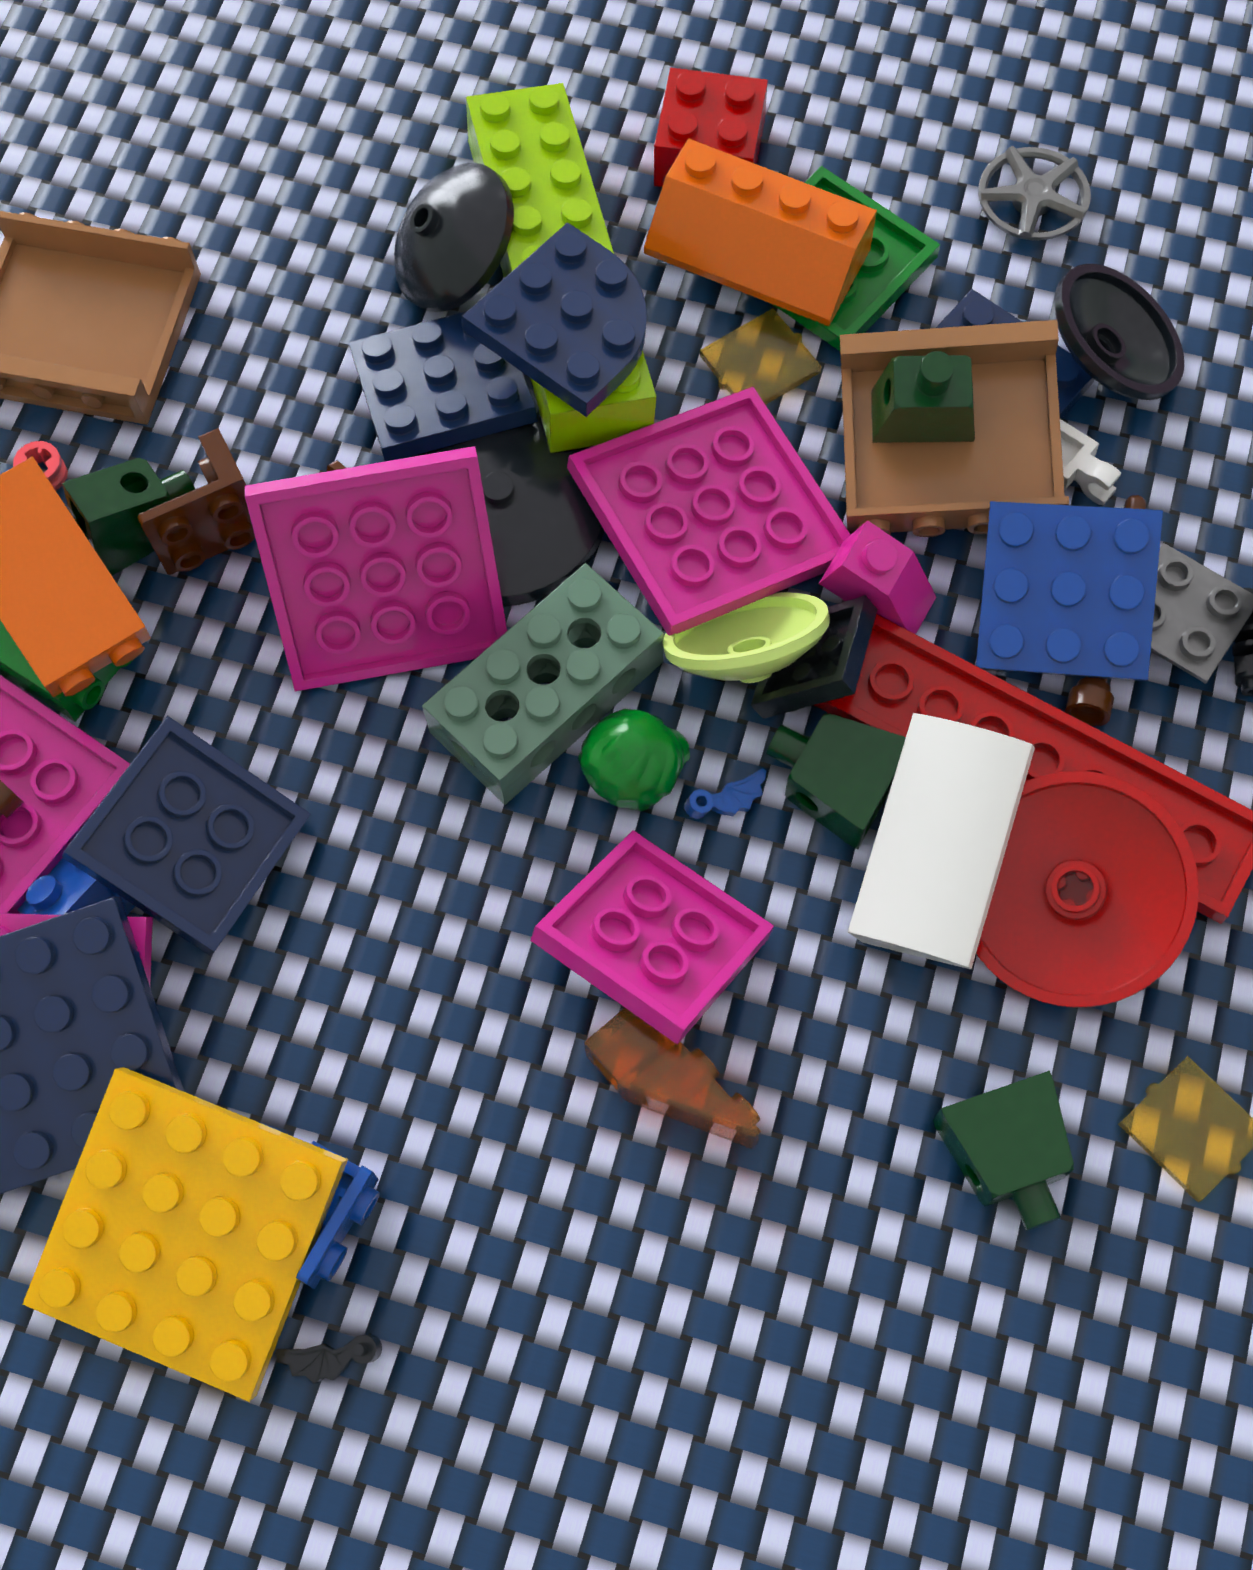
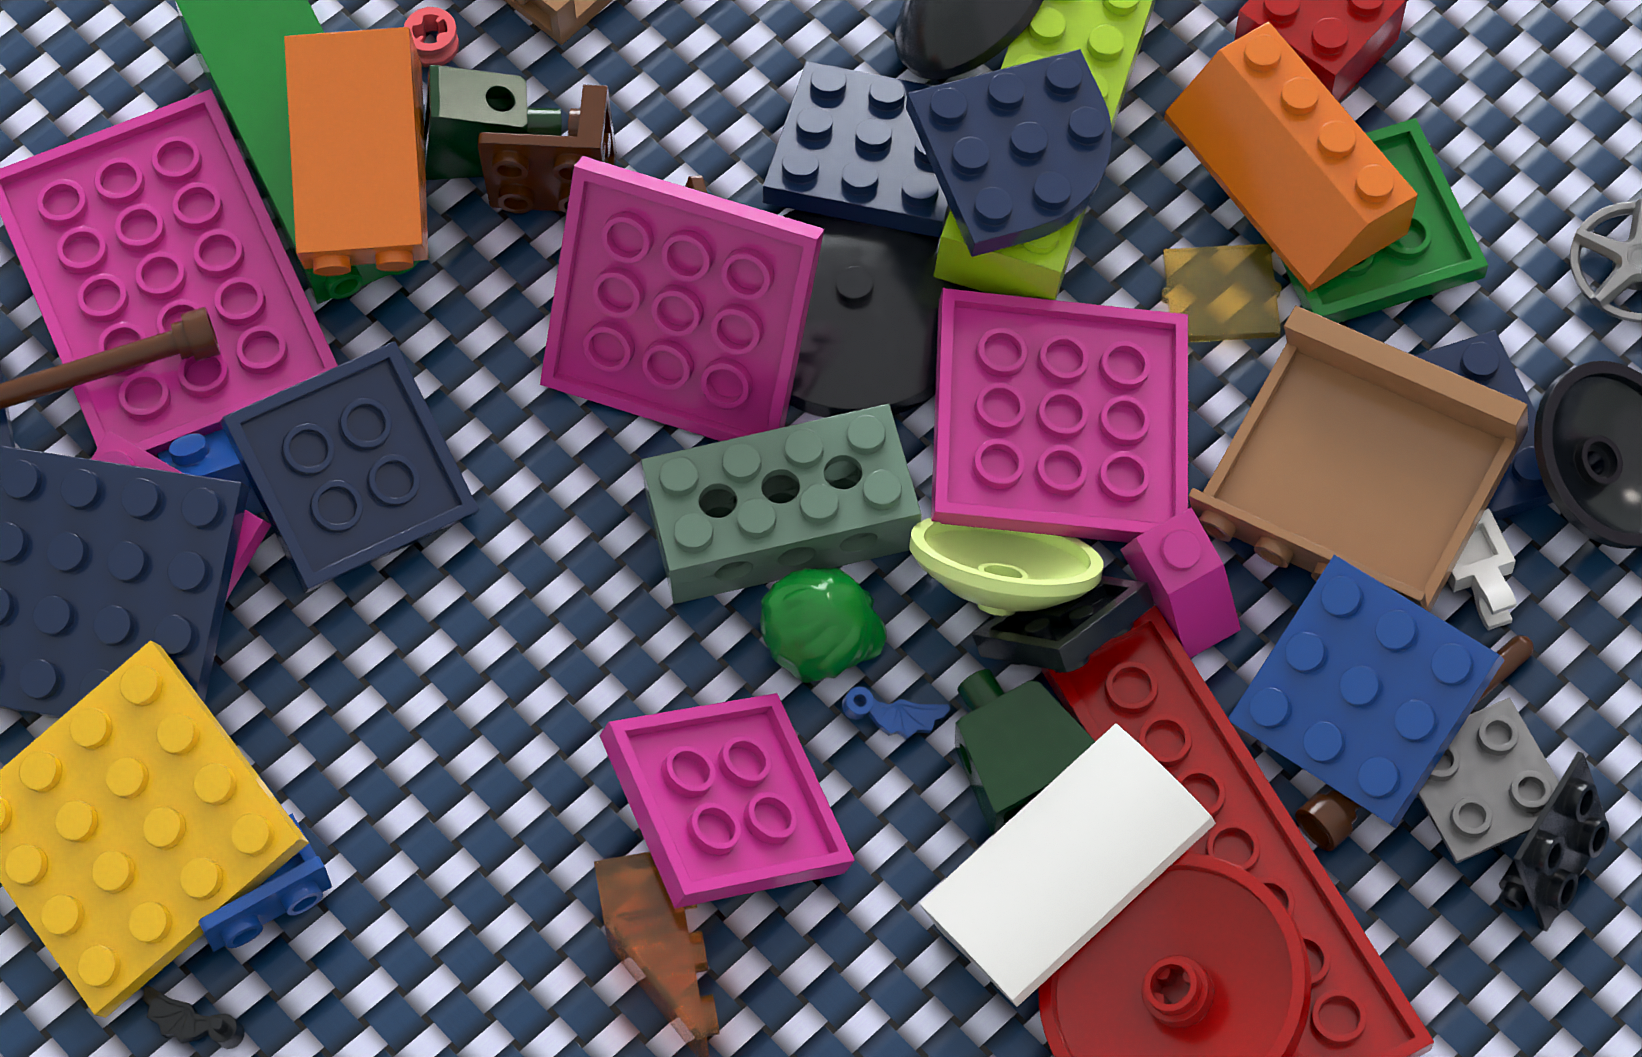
camera: 30 degrees right, 5 degrees down
dark green torso [871,351,975,443] -> none

